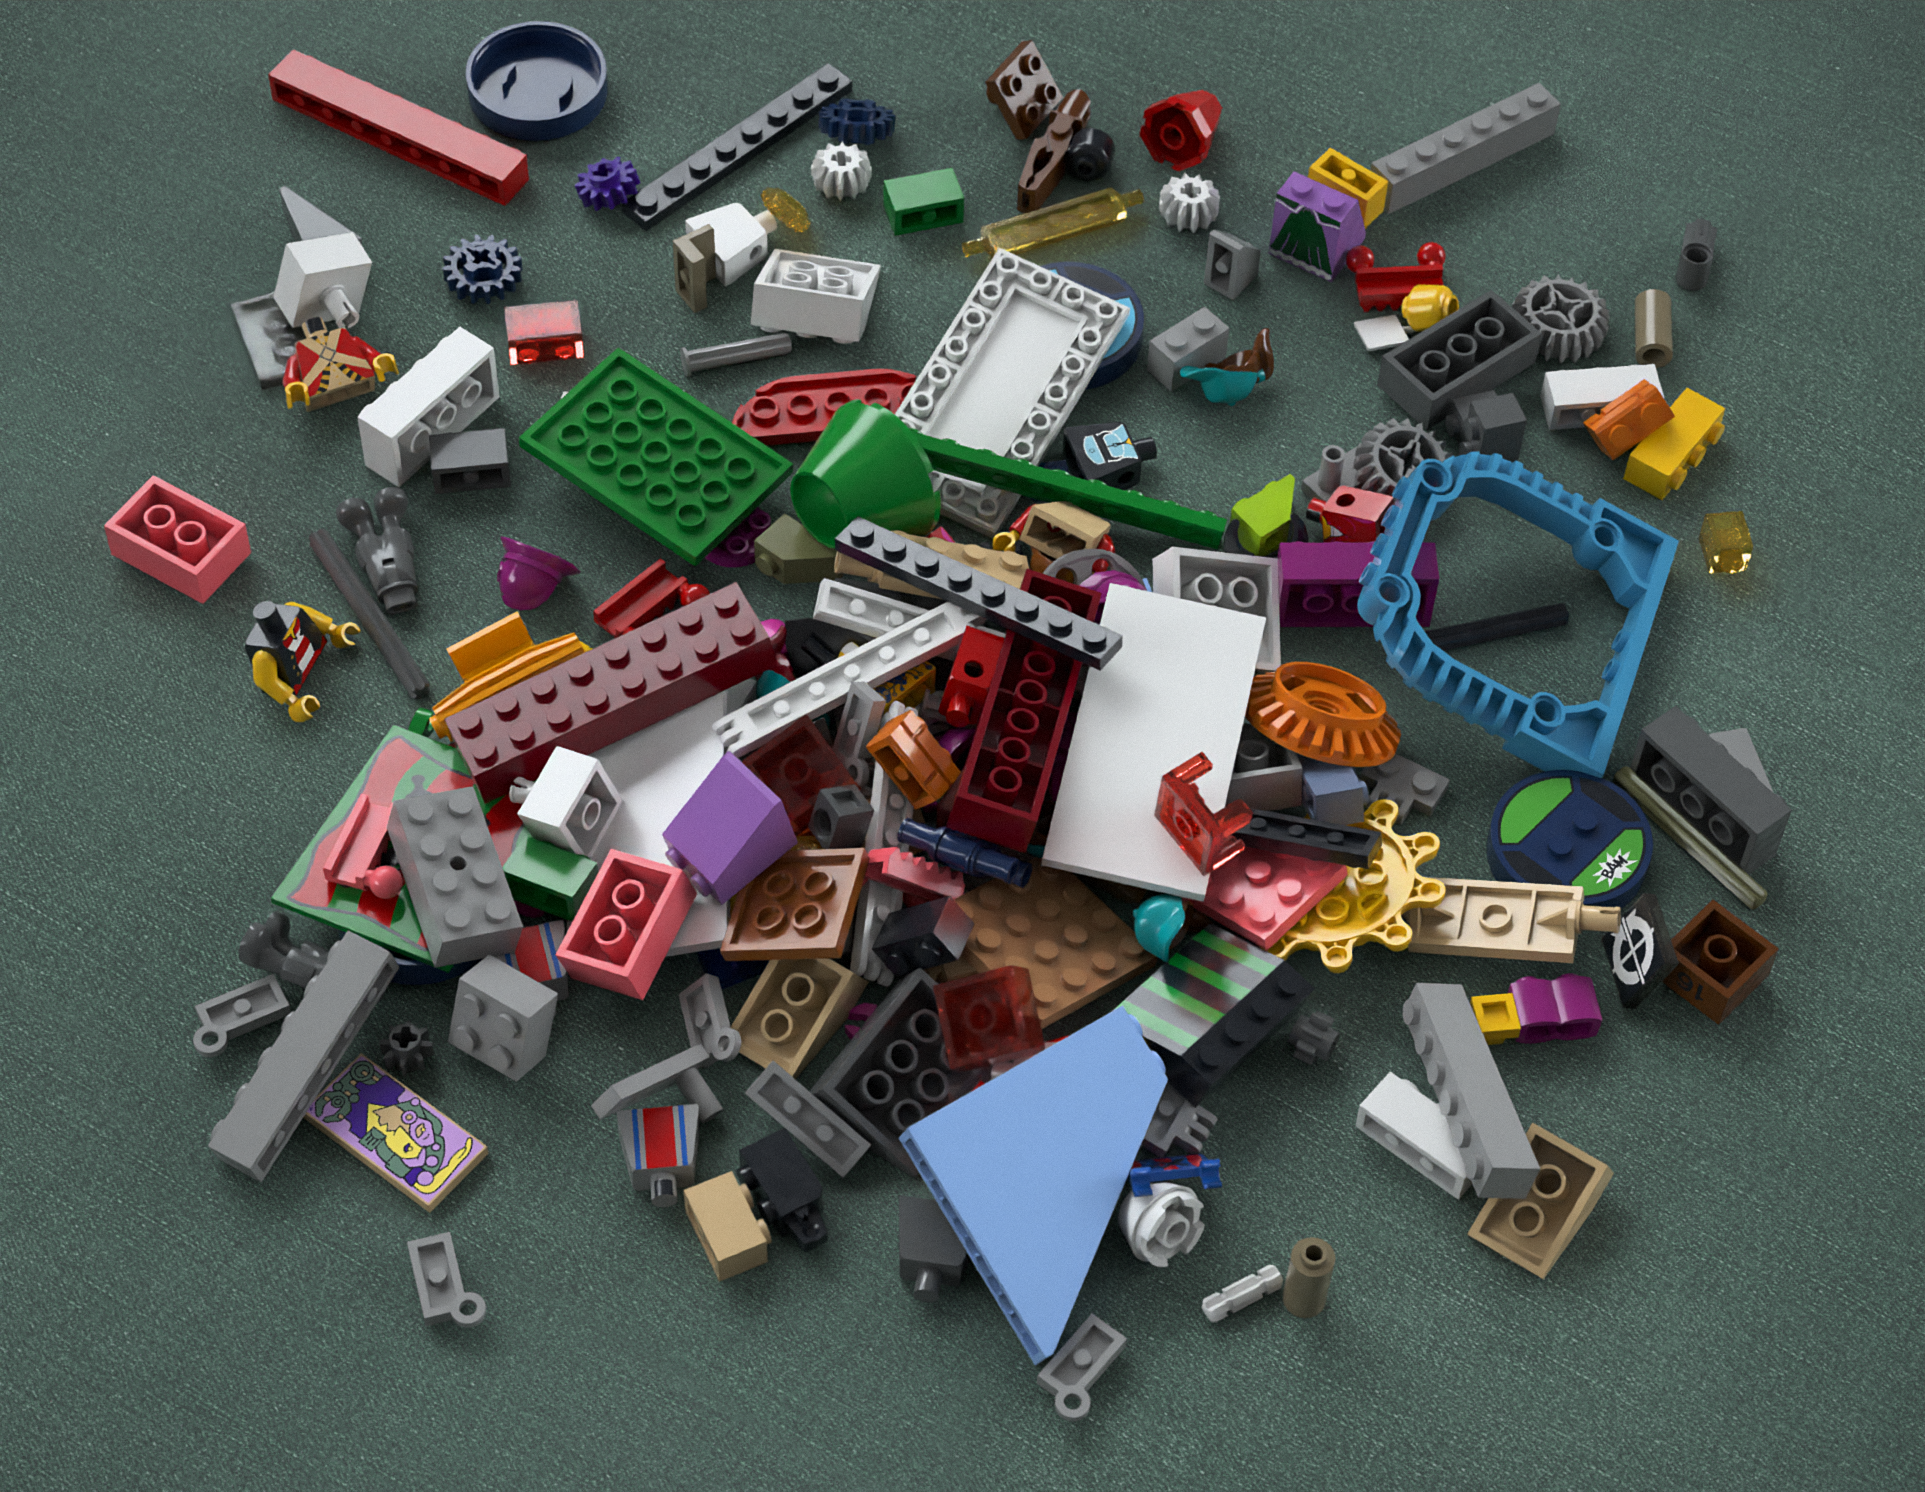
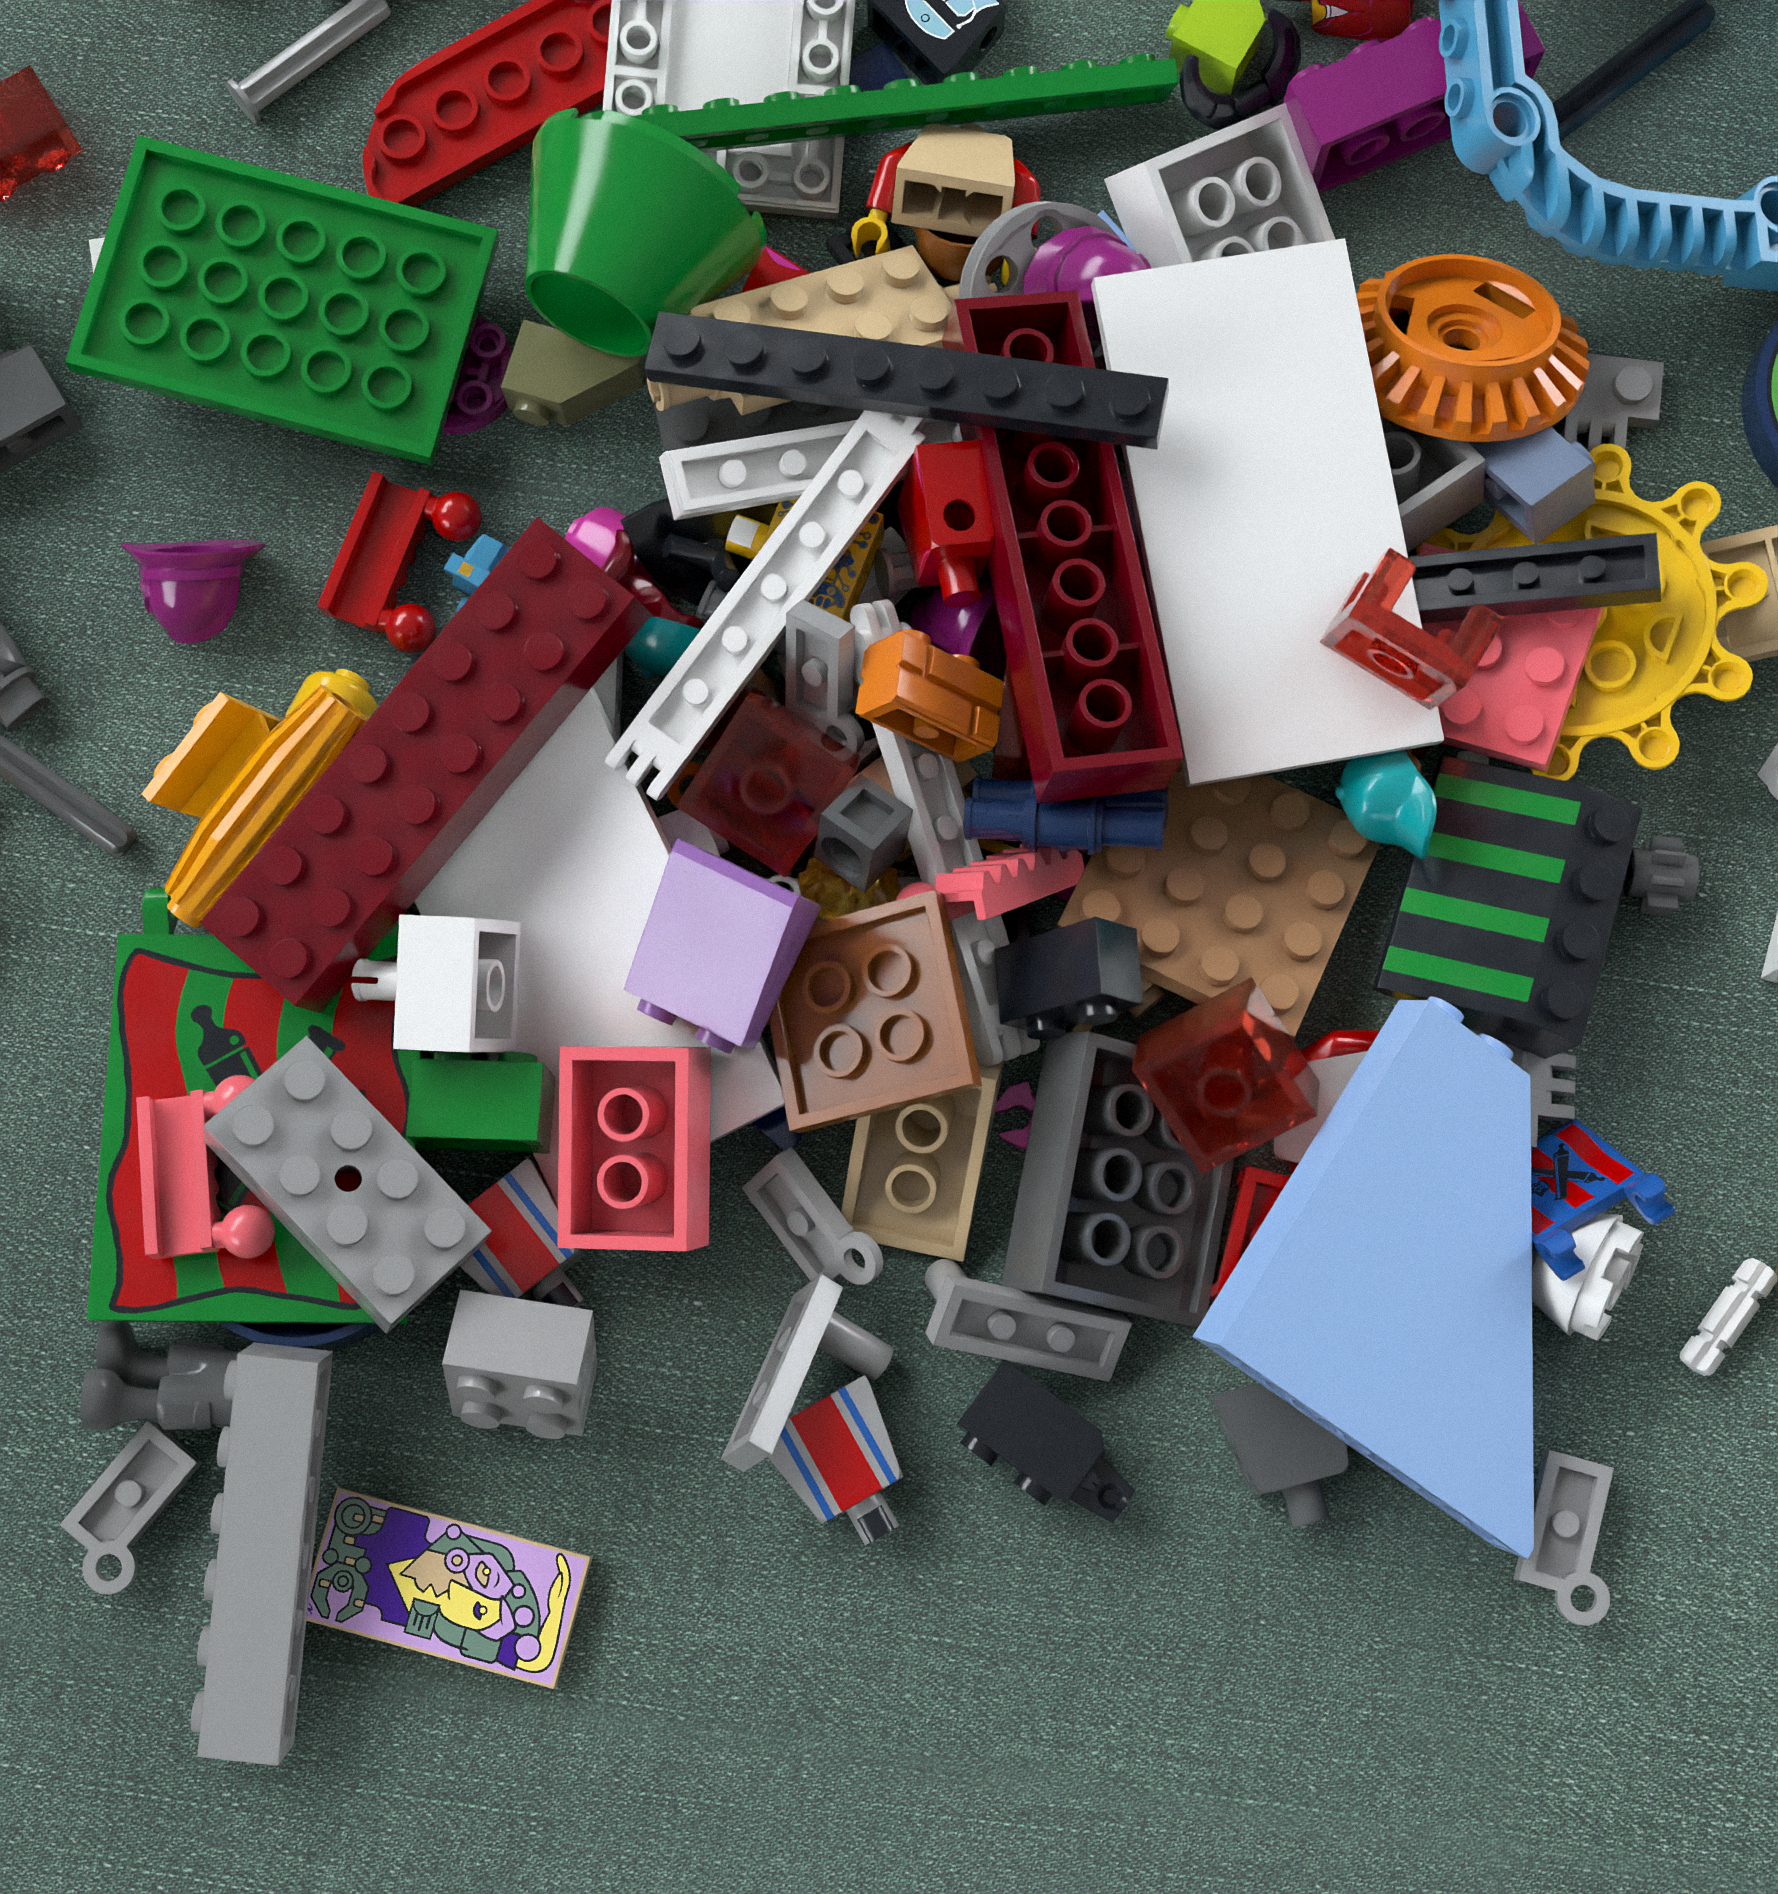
camera: 20 degrees left, 25 degrees up
dark grey gear [379,1020,434,1076] -> none
light grey hinge [407,1232,486,1328] -> none
tan brick [684,1171,772,1282] -> none

